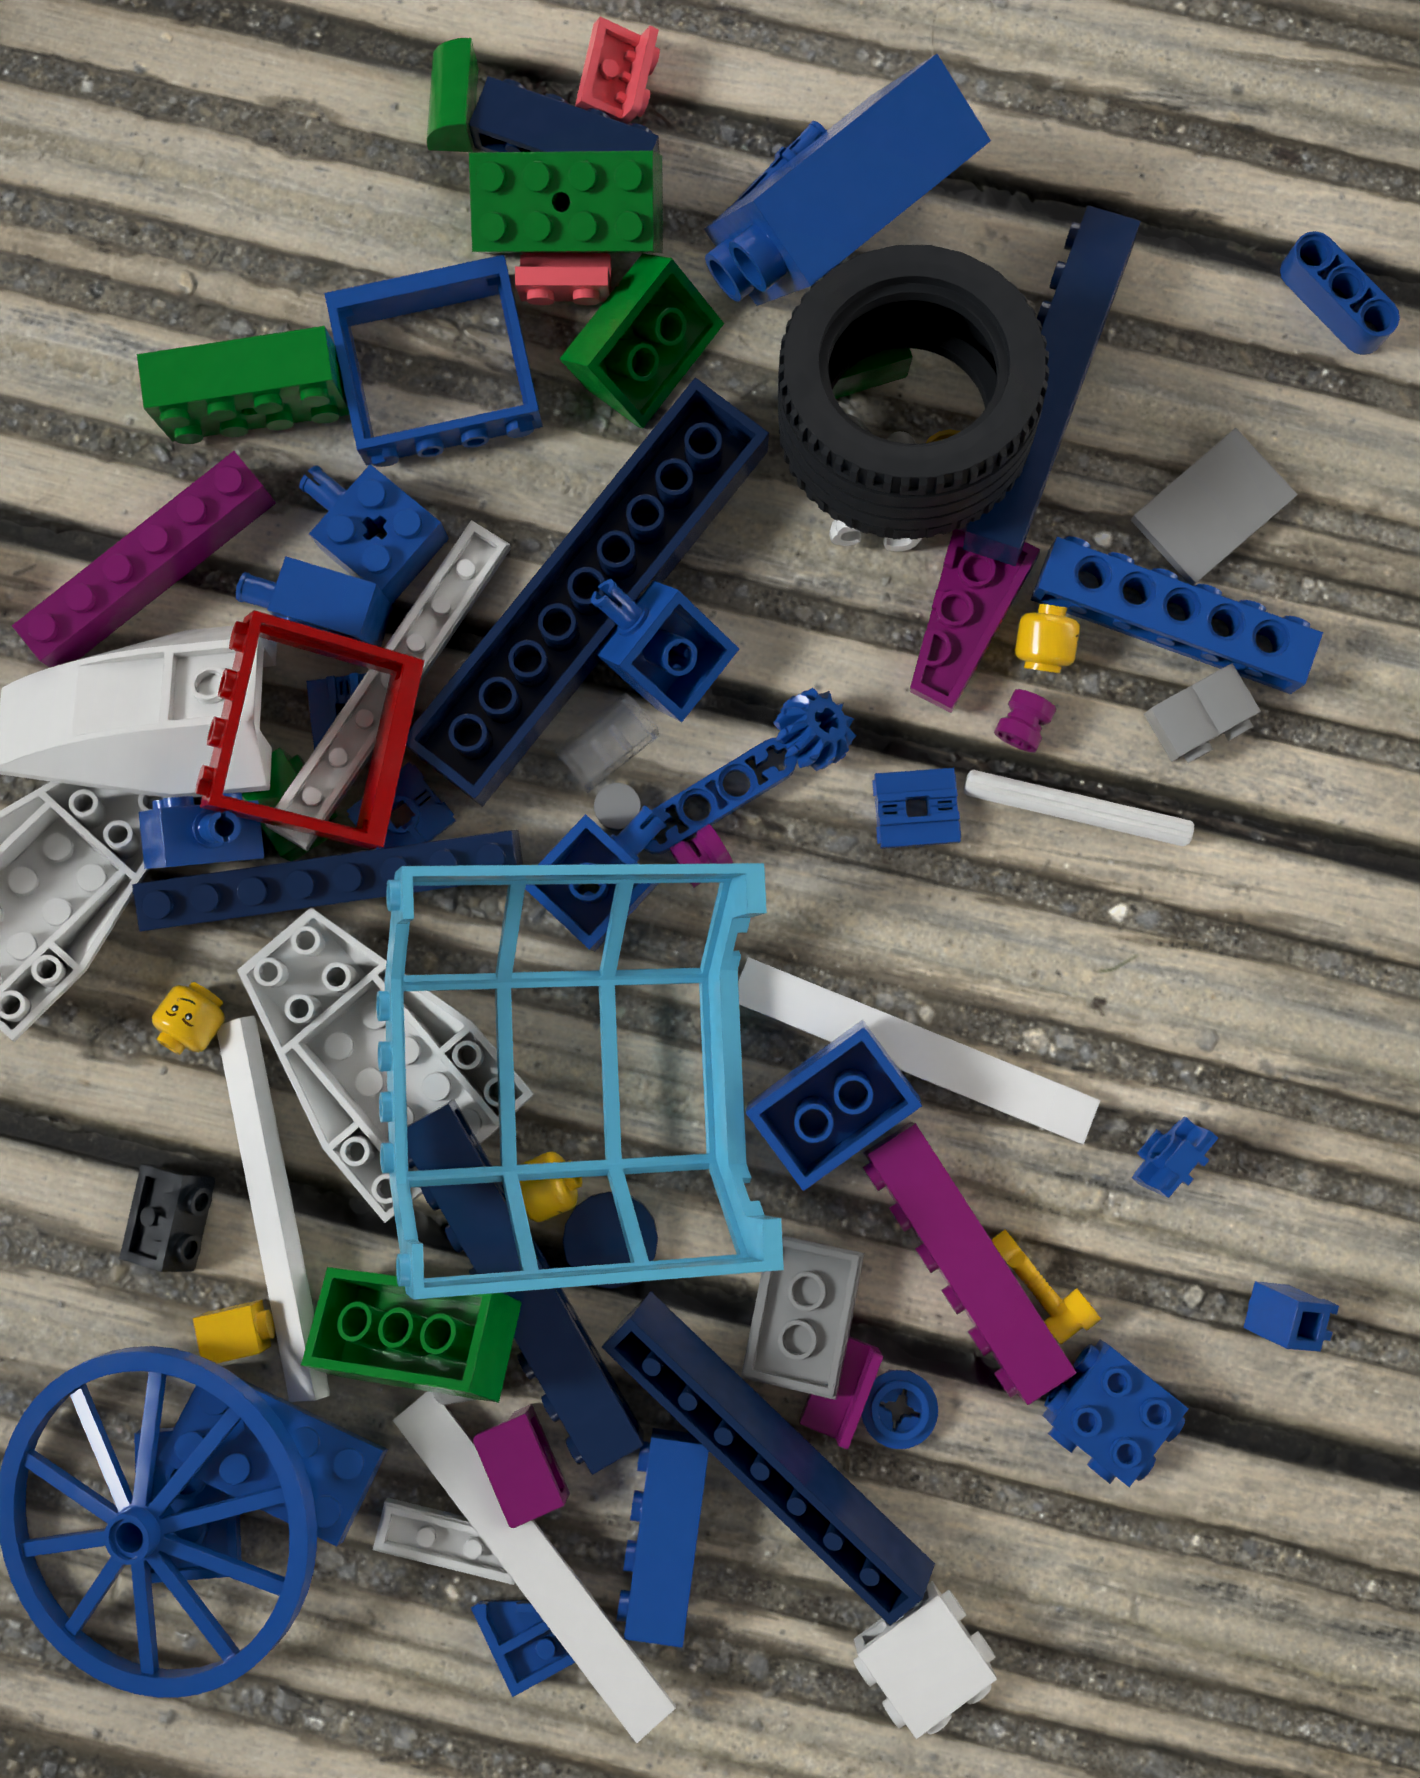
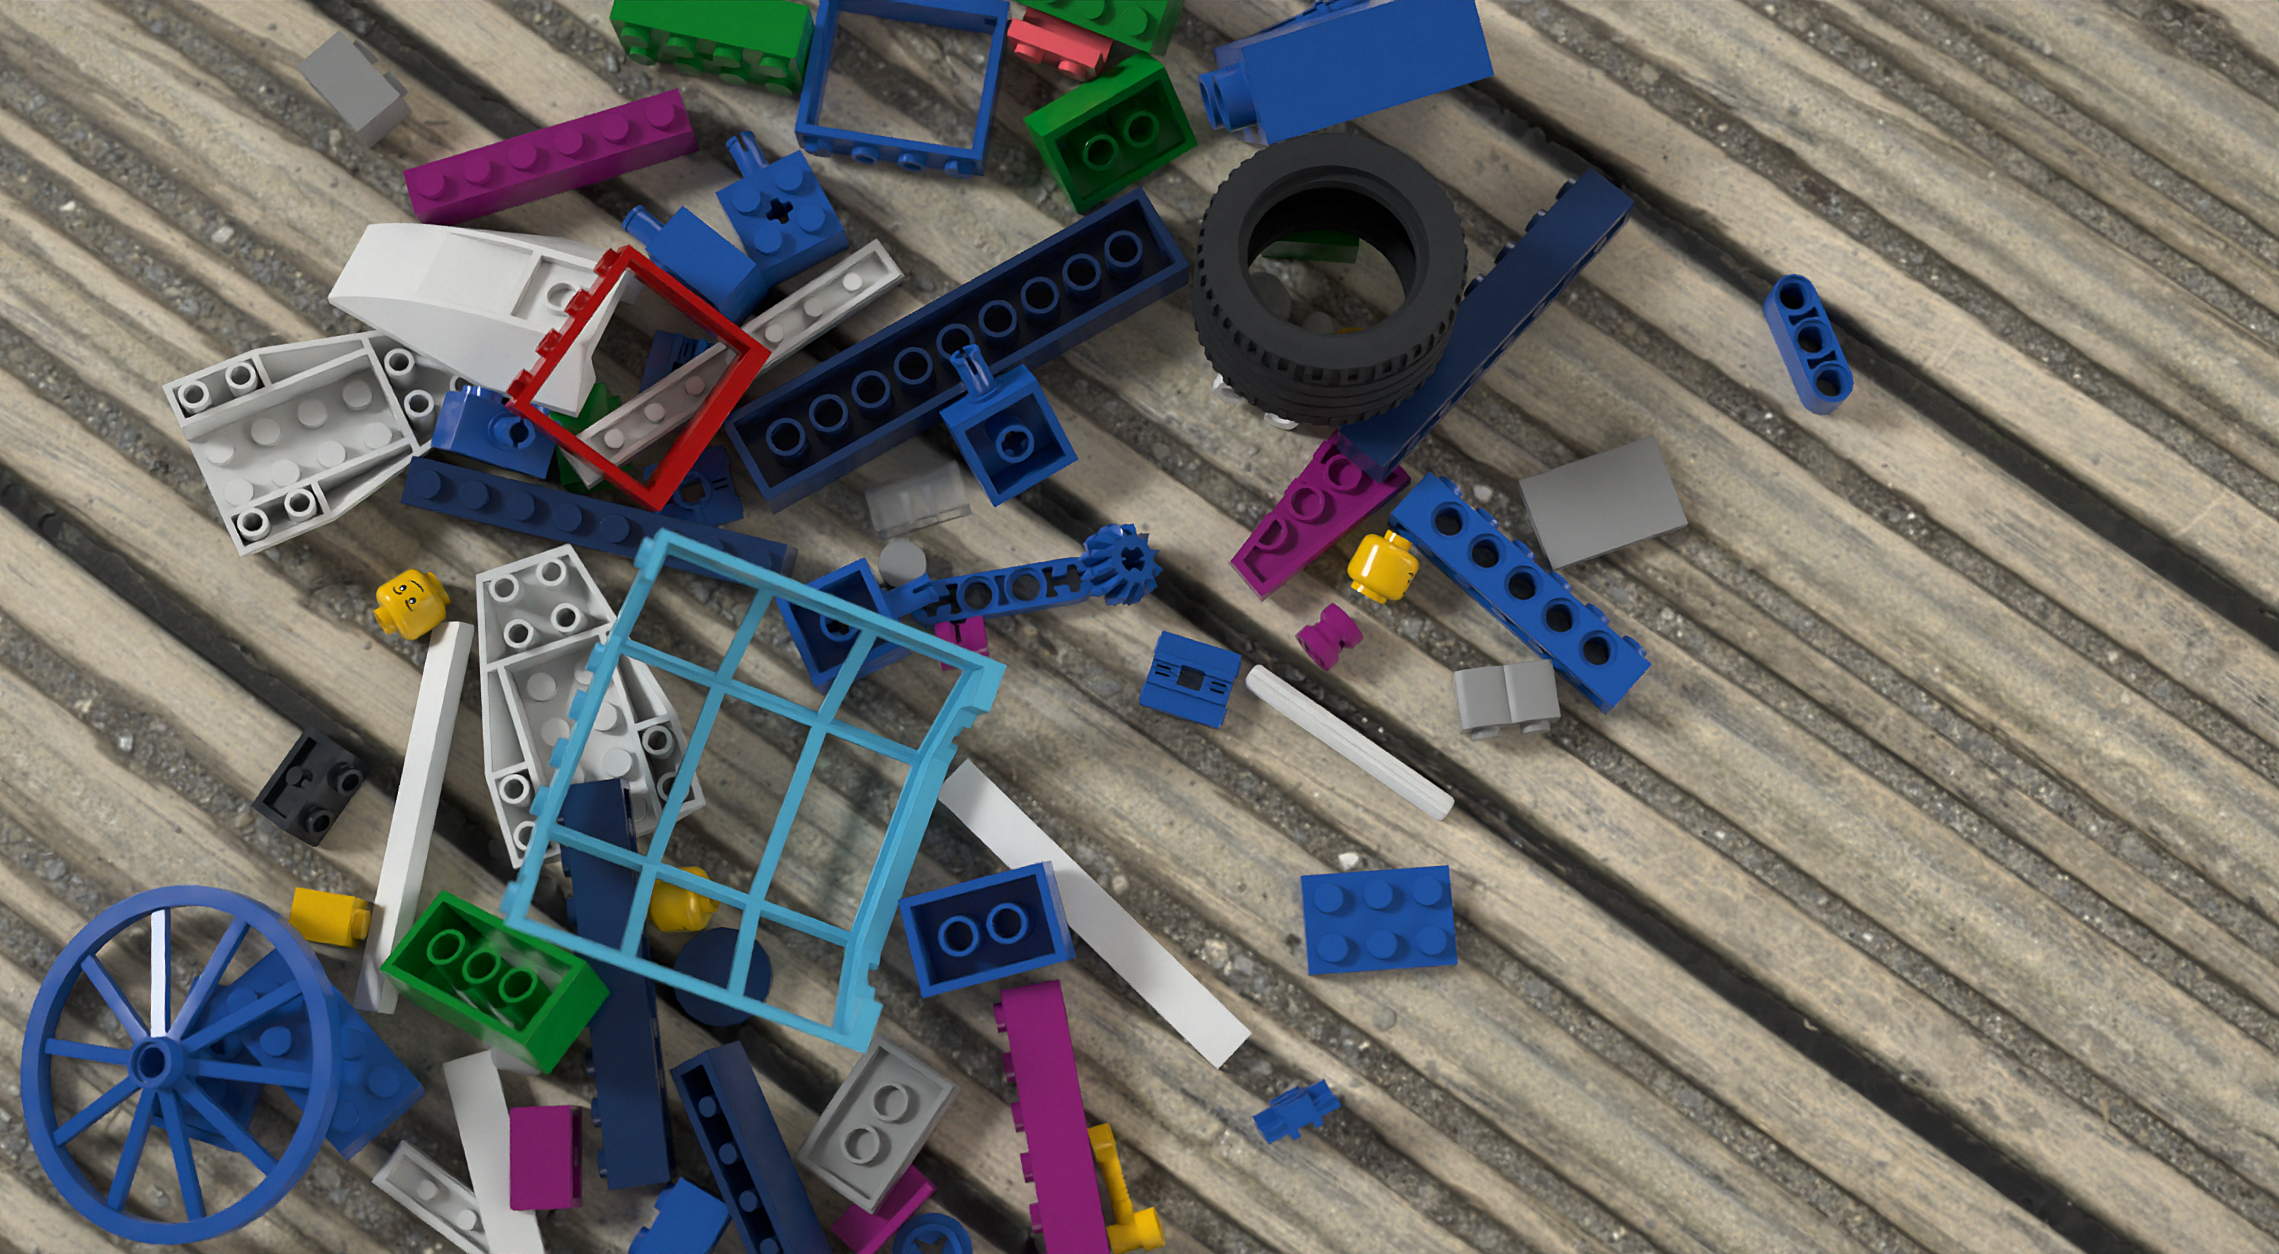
camera: 20 degrees right, 5 degrees down
none -> blue plate [1300,865,1458,976]

